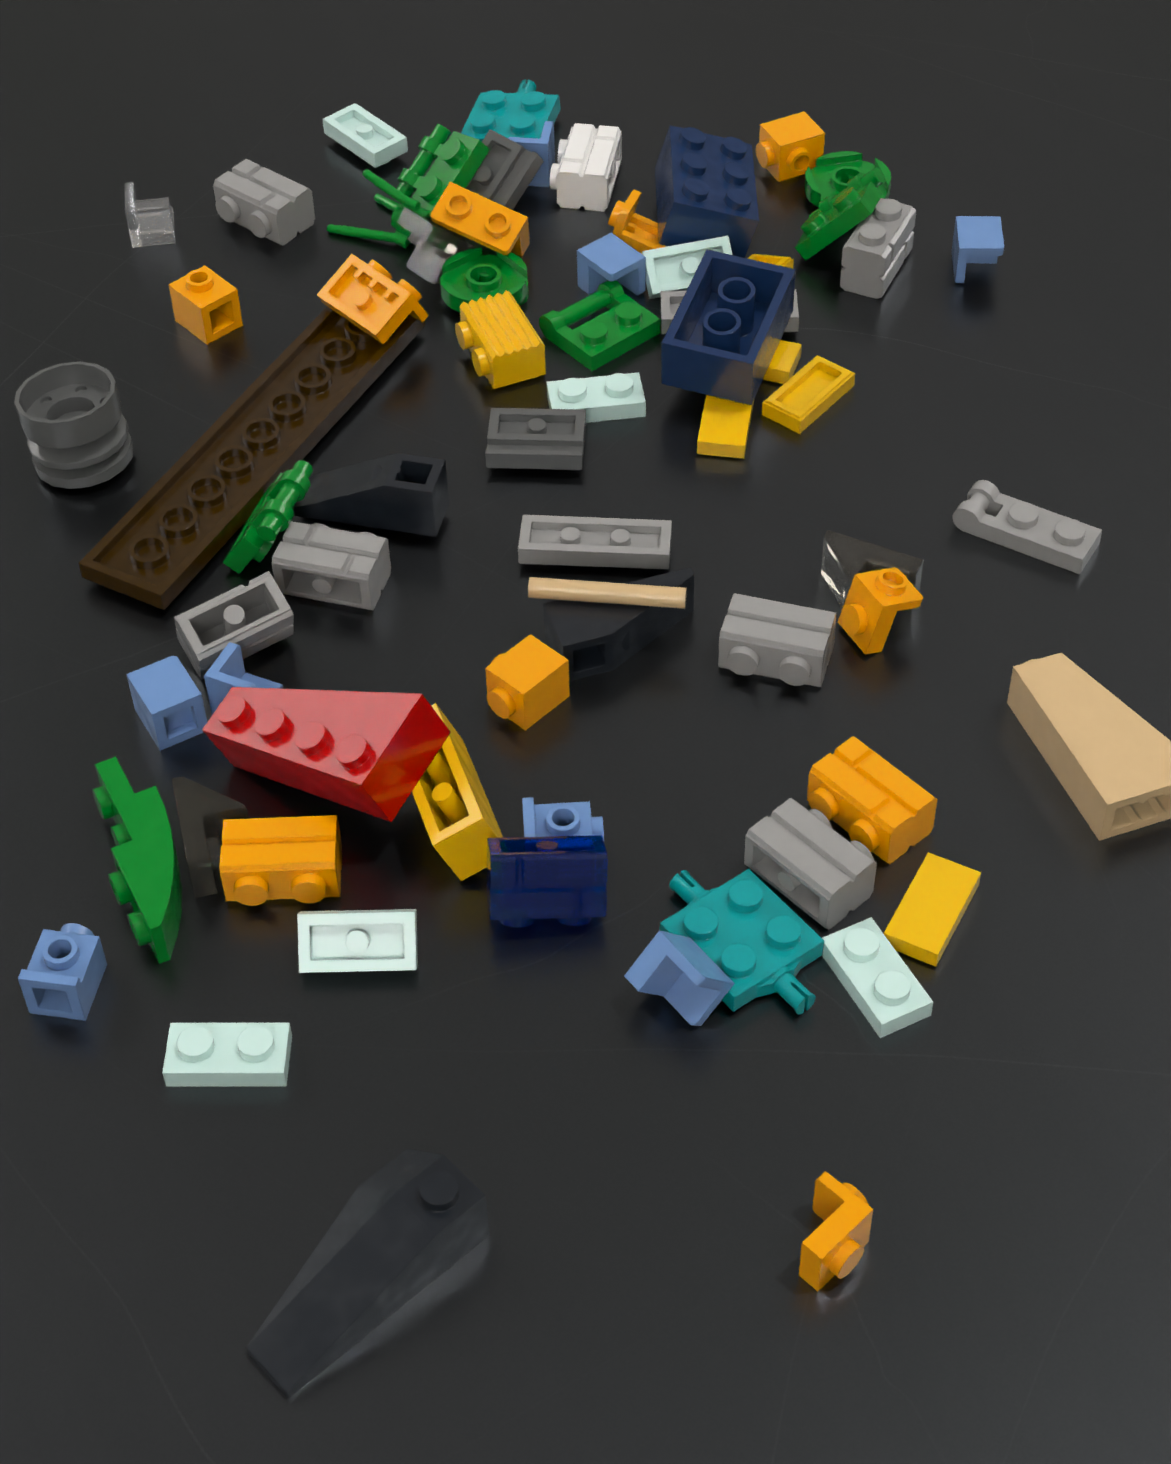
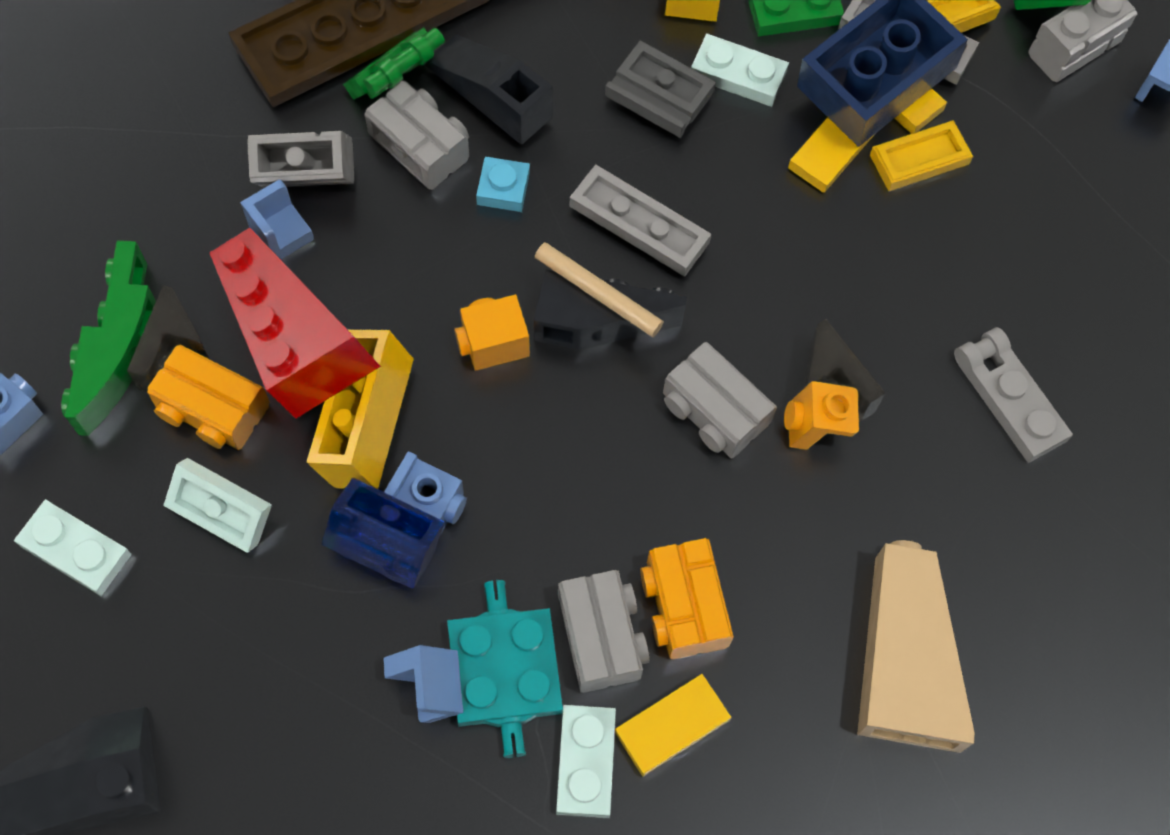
camera: 25 degrees right, 20 degrees up
medium blue panel [126,656,207,751] -> none
none -> medium azure plate [476,157,530,212]

